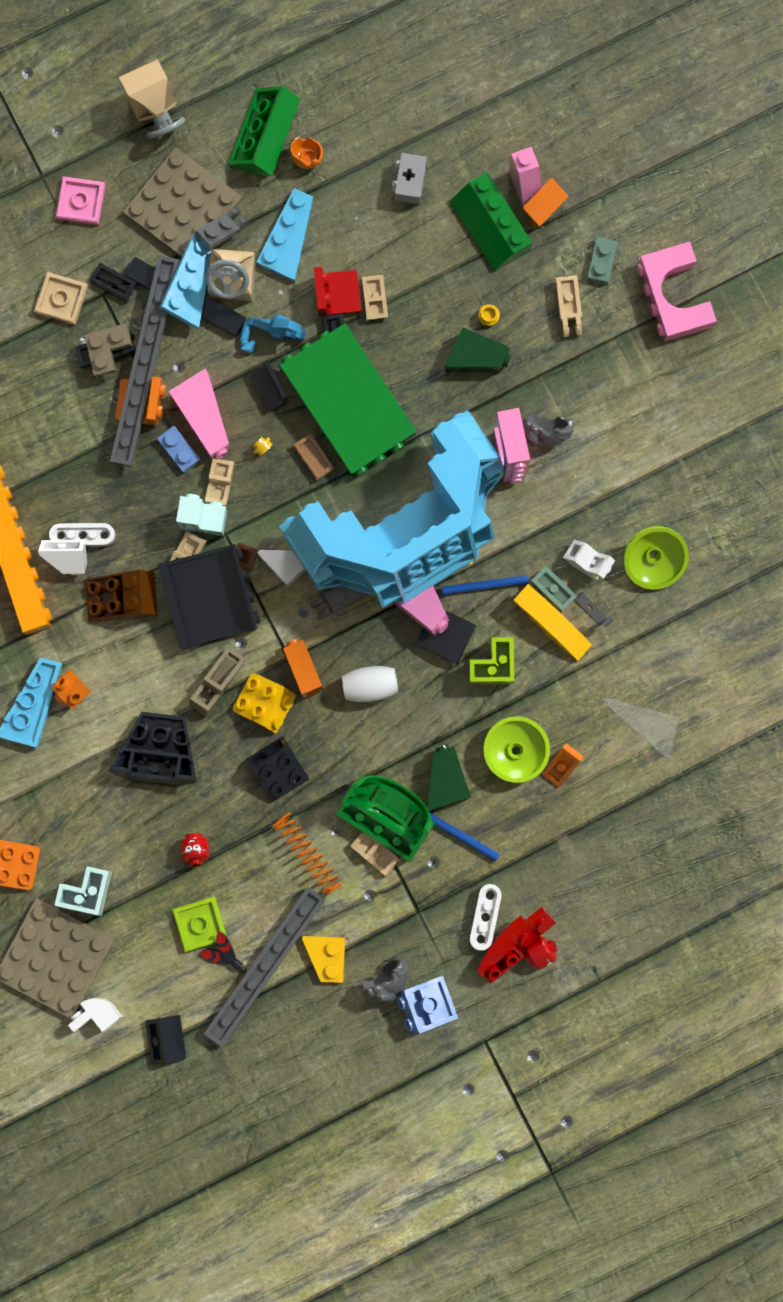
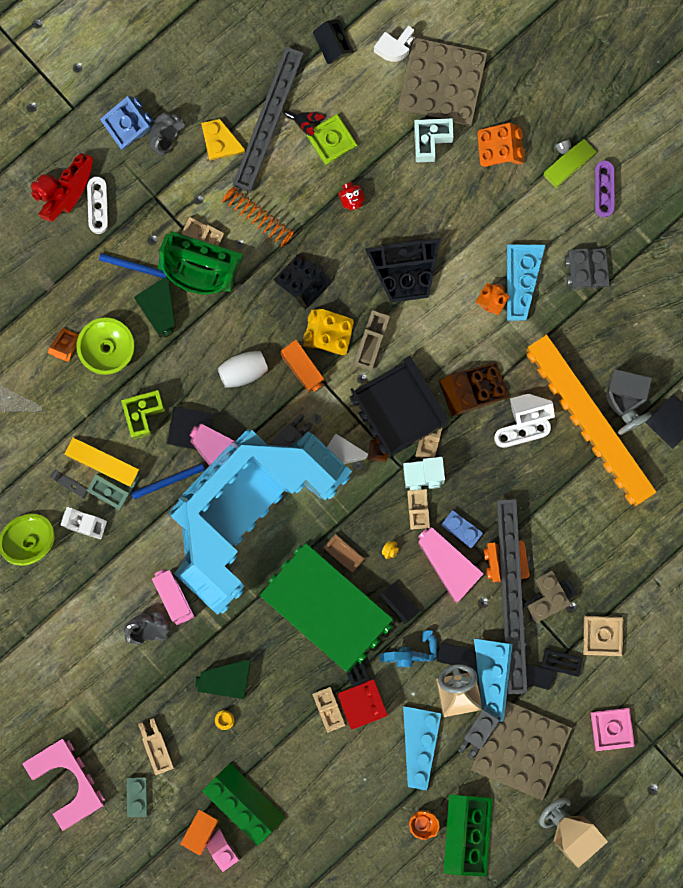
camera: 165 degrees right, 0 degrees up
light grey brick [391,153,427,205] -> none

